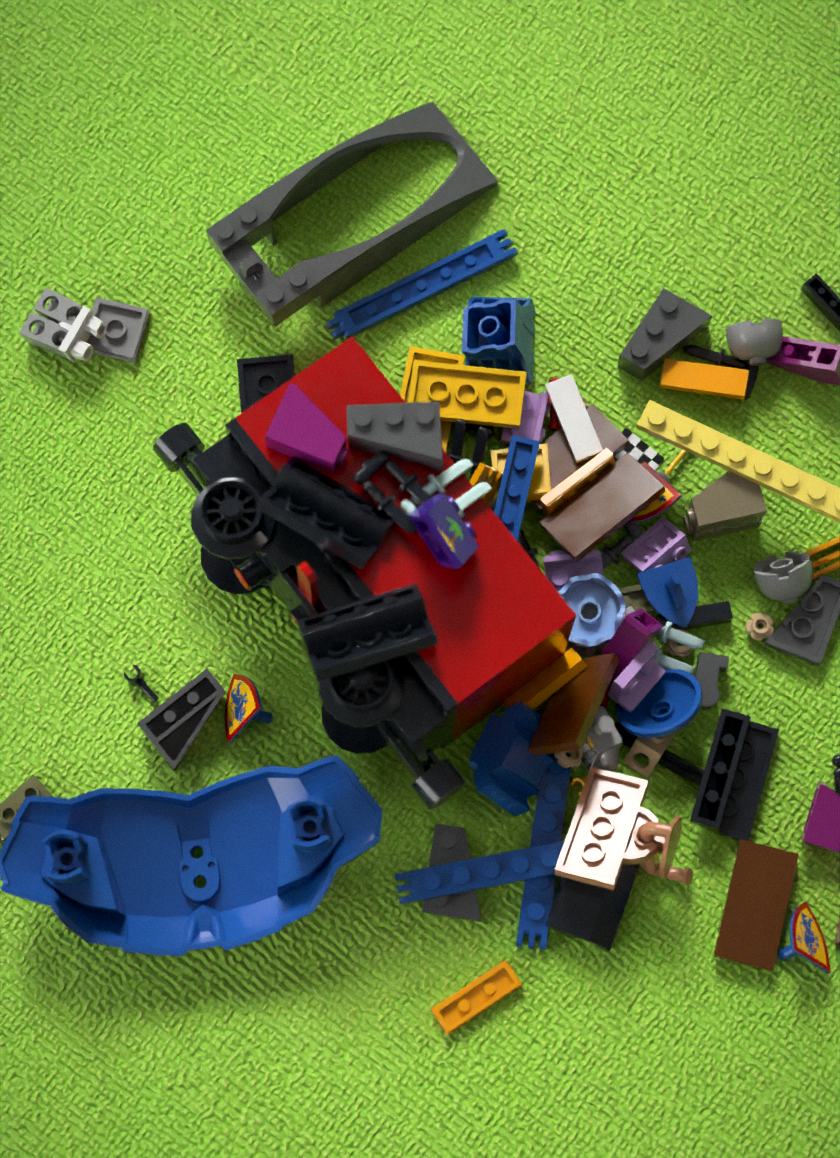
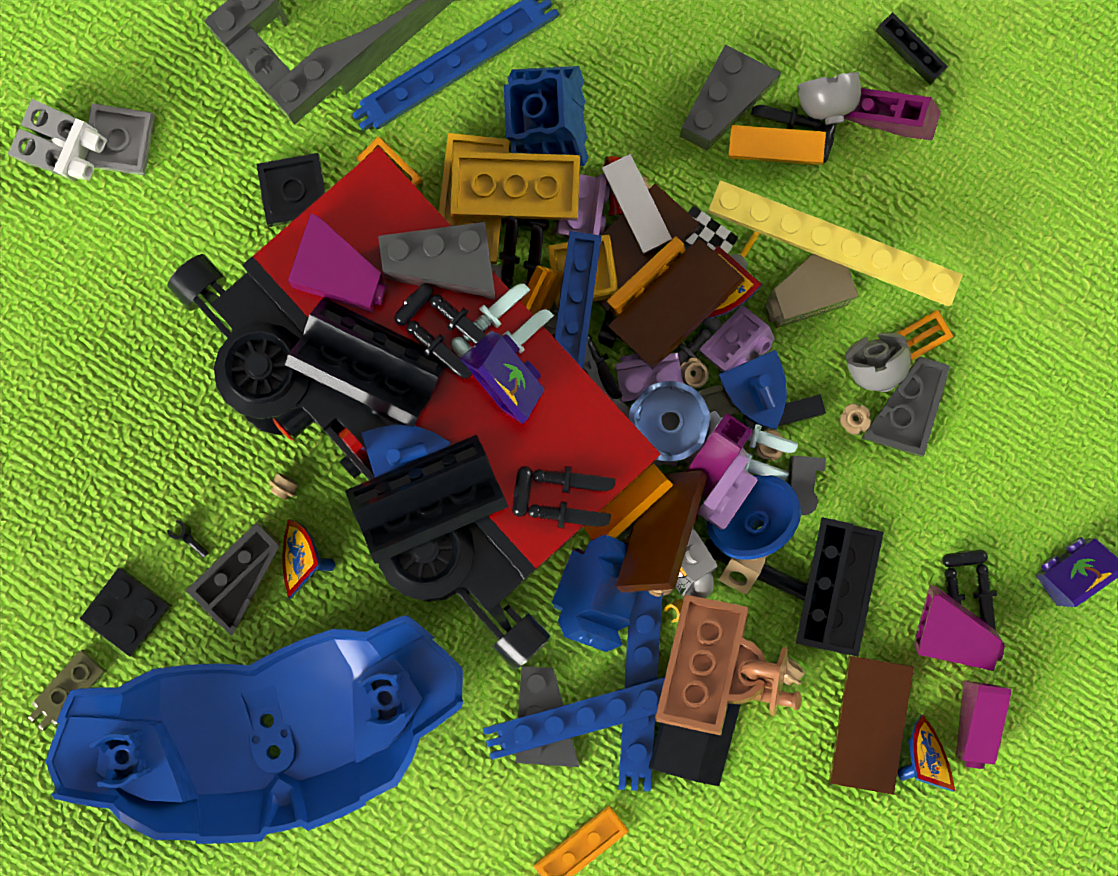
camera: 10 degrees left, 10 degrees up
none -> black plate [80,567,172,657]
none -> tan plate [269,472,299,500]
none -> blue shield [361,424,451,477]
none -> black piece [512,466,616,528]
none -> black hand [598,311,617,348]
none -> tan plate [680,358,708,389]
none -> tan plate [776,657,805,686]

